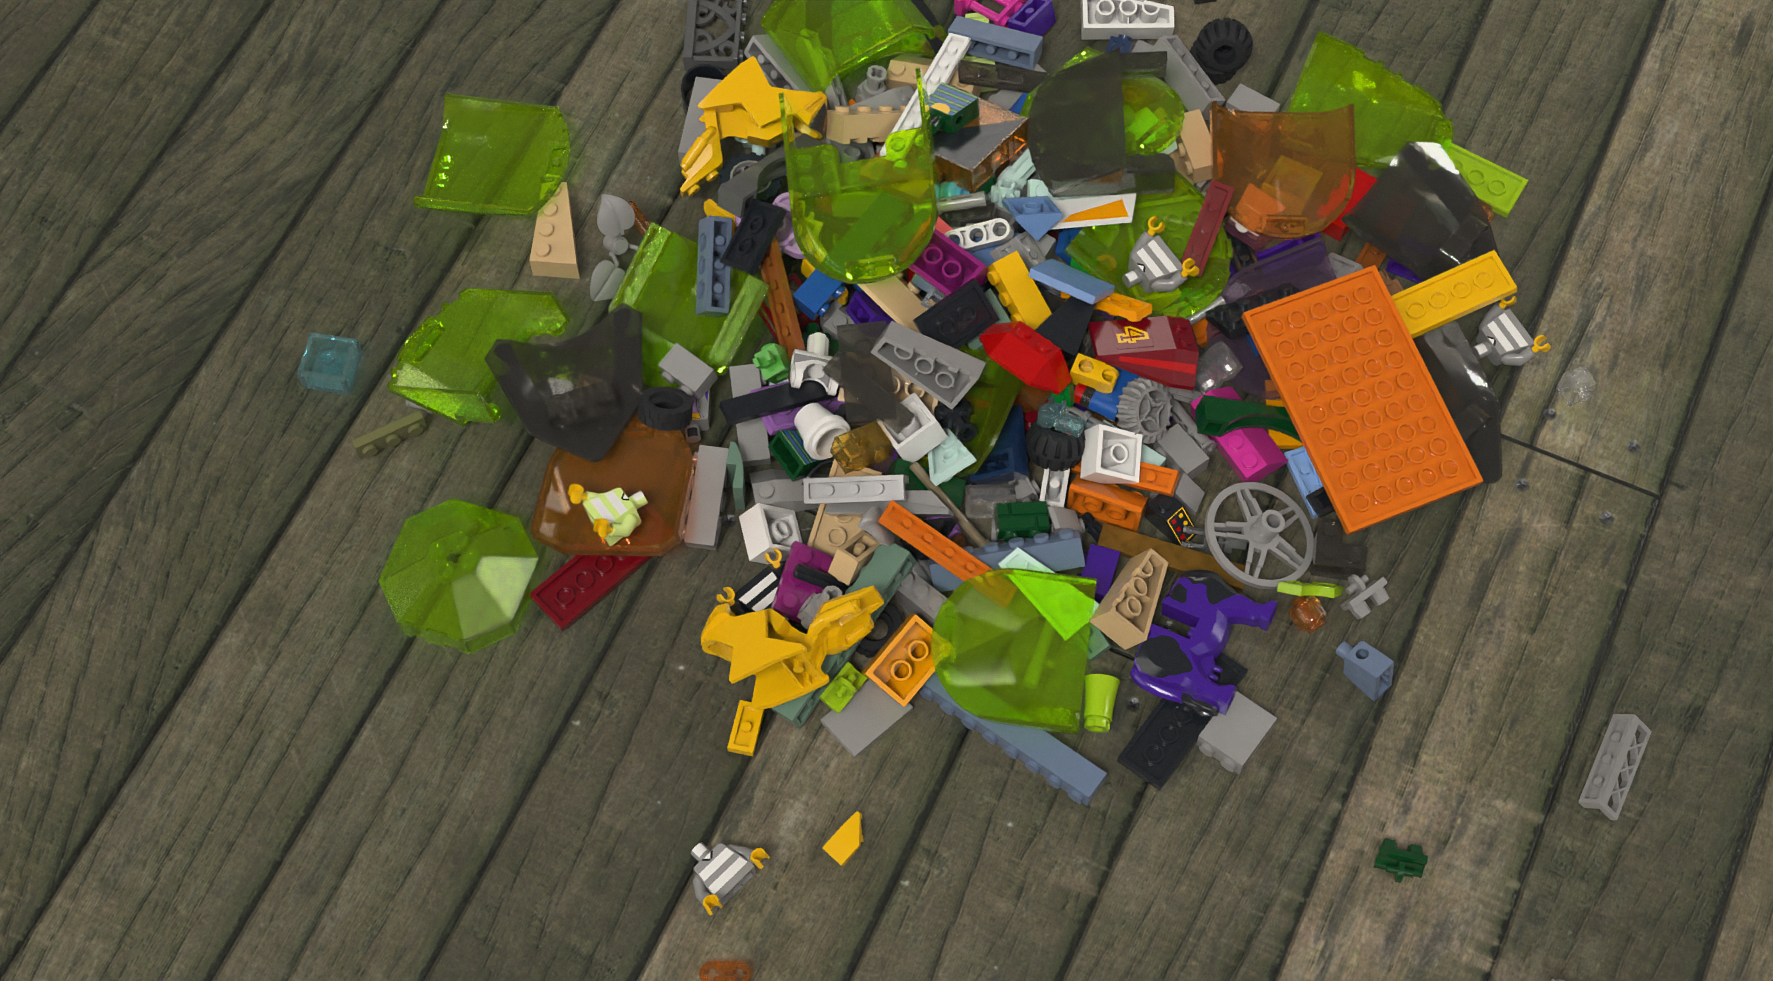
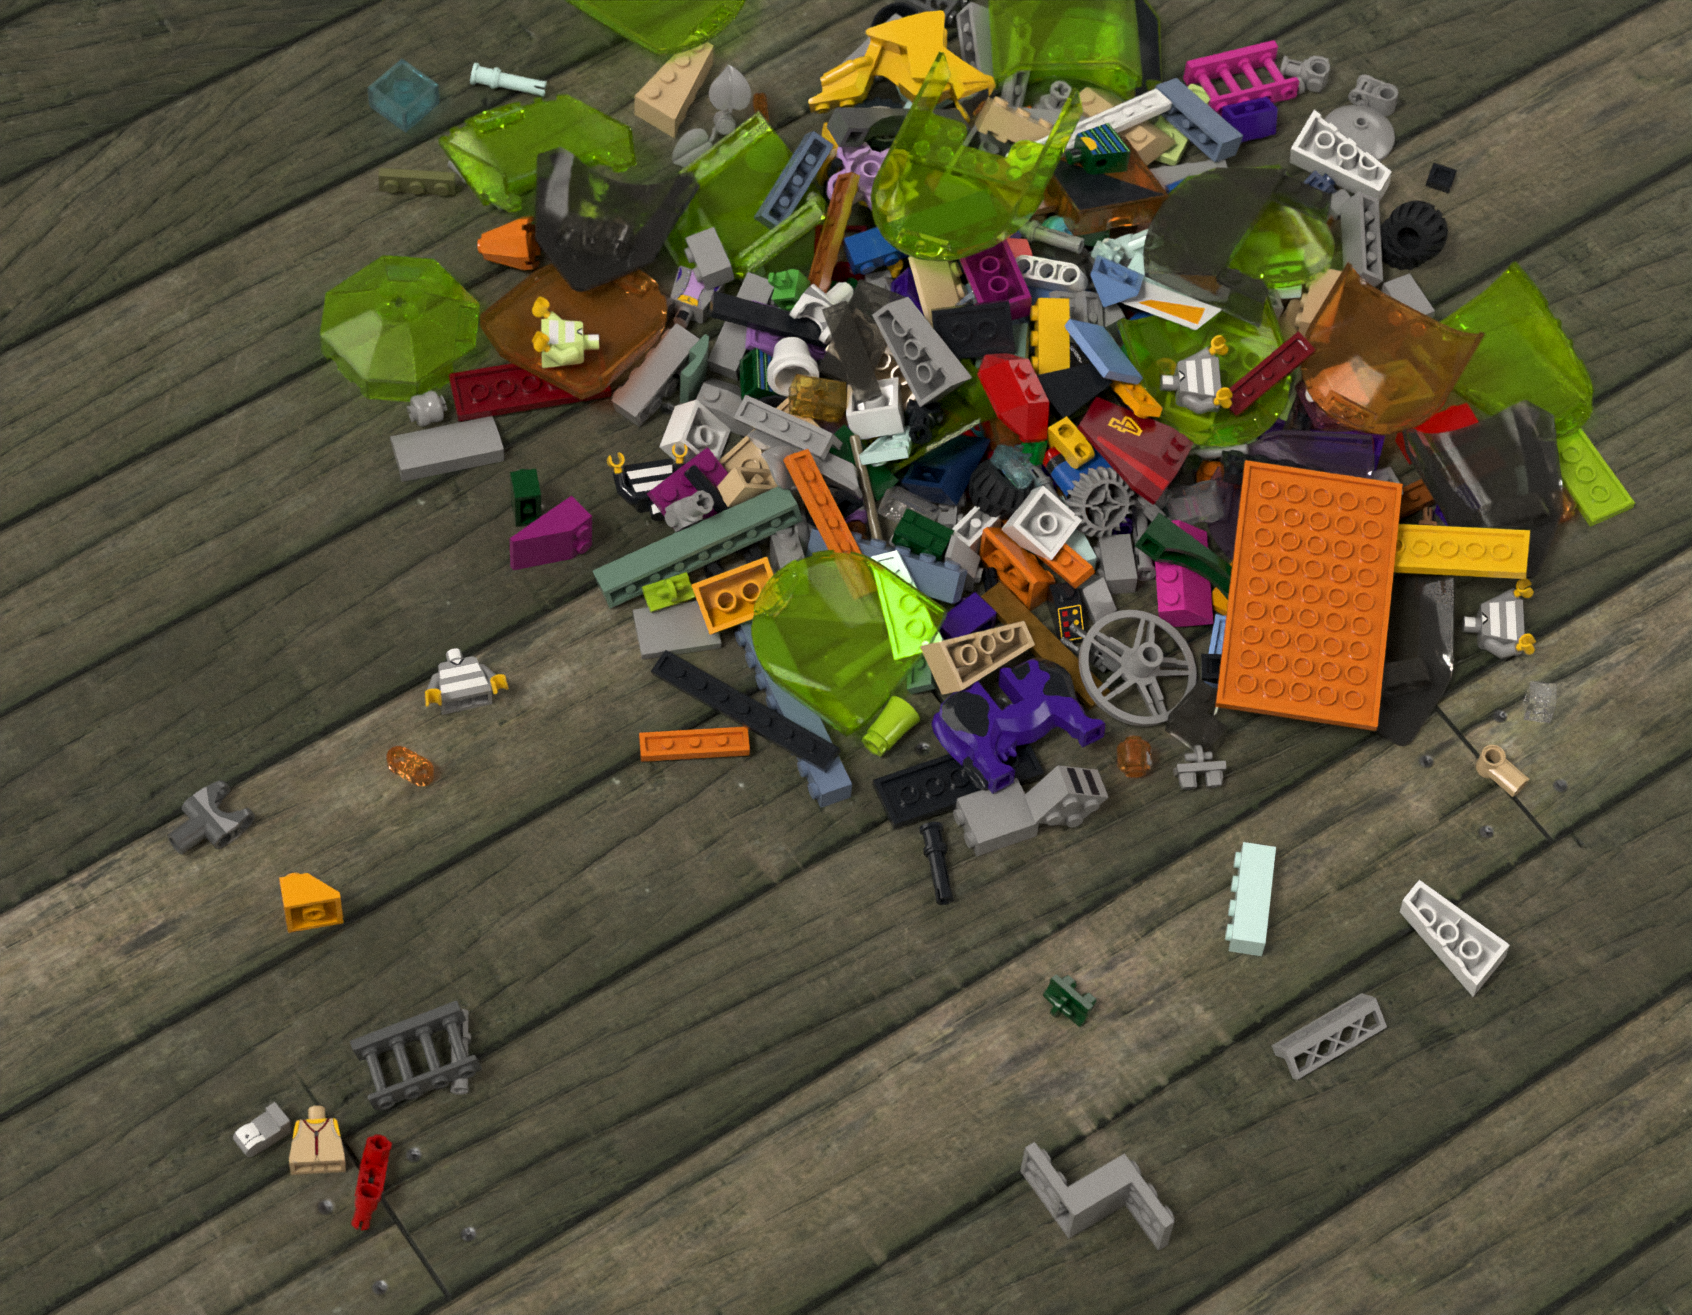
camera: 25 degrees right, 5 degrees down
black tyre [637,386,694,431] -> none
yellow piece [701,585,884,711] -> none
black tile [720,198,787,276] -> none
yellow plate [727,700,765,756] -> none
yellow slope [822,811,864,866] -> none
clear smoke tile [958,60,1049,96] -> none
lime tile [1277,580,1343,598] -> none
sand blue torso [1336,641,1394,702] -> none
none -> light grey slope [390,416,504,482]
none -> light grey piece [407,391,447,427]
none -> light aqua pin [470,63,547,97]
none -> orange cone [477,216,541,270]
none -> magenta slope [509,496,592,570]
none -> dark green brick [510,469,542,527]
none -> orange plate [639,727,750,762]
none -> black tile [651,650,841,773]
none -> black pin [919,822,954,905]
none -> light grey brick [1025,765,1108,827]
none -> light aqua brick [1225,842,1276,956]
none -> white wedge [1400,880,1509,997]
none -> tan piece [1476,745,1529,797]

